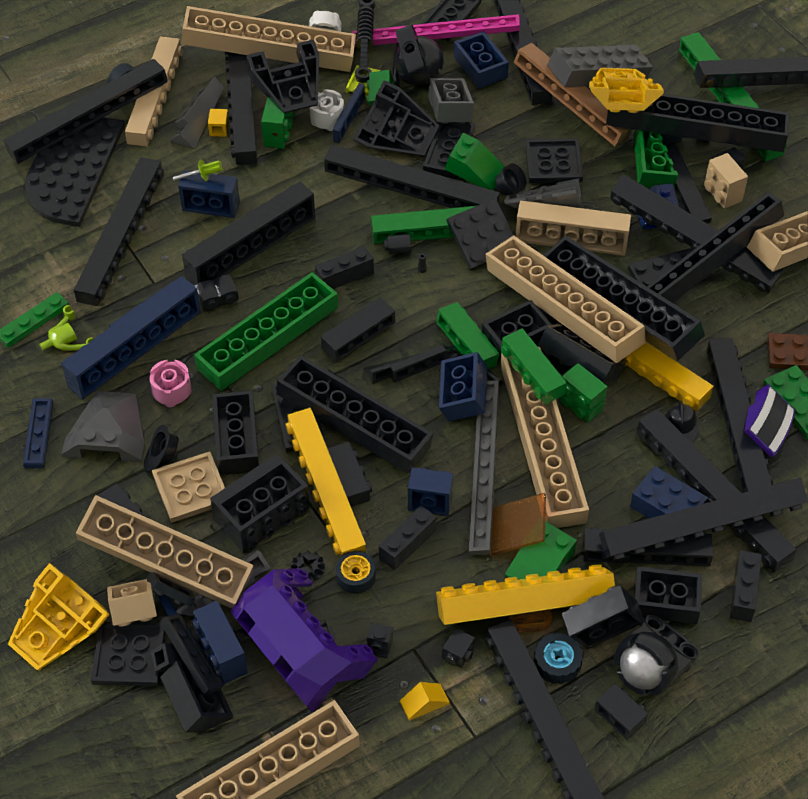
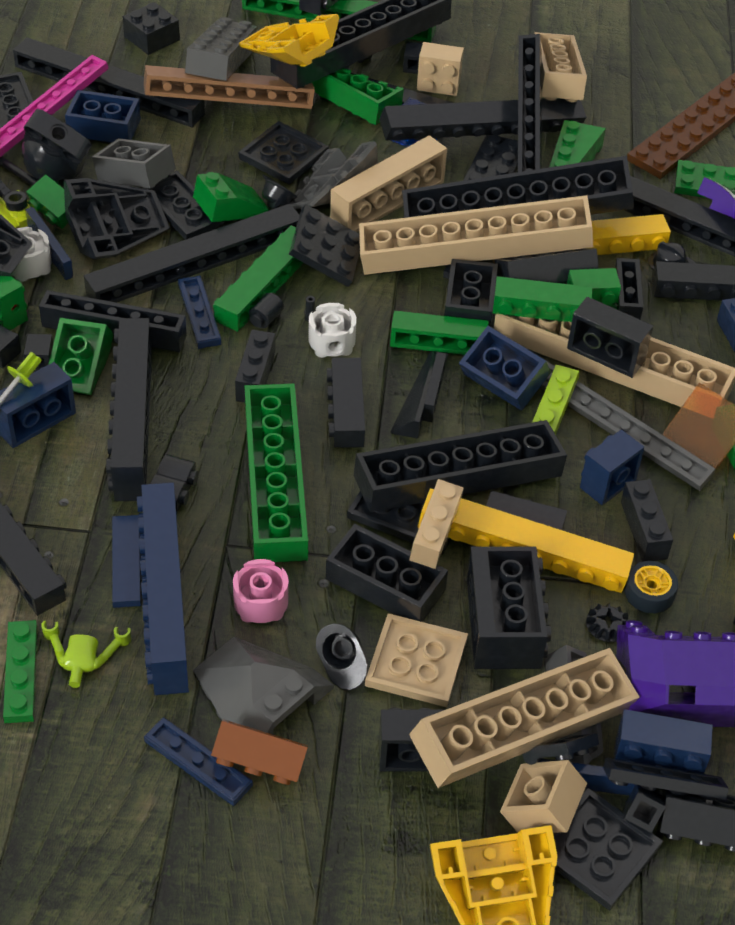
camera: 55 degrees left, 5 degrees down
none -> black brick [24,334,53,372]
none -> black brick [39,290,187,352]
none -> green slope [48,318,114,395]
none -> black brick [122,2,180,55]
none -> dark blue tile [178,276,221,349]
none -> dark orange brick [211,719,308,785]
none -> white brick [309,303,357,358]
none -> tan brick [410,479,464,569]
none -> lime plate [532,365,579,435]
none -> green wedge [549,120,606,167]
none -> black brick [567,297,653,378]
none -> black brick [615,258,643,320]

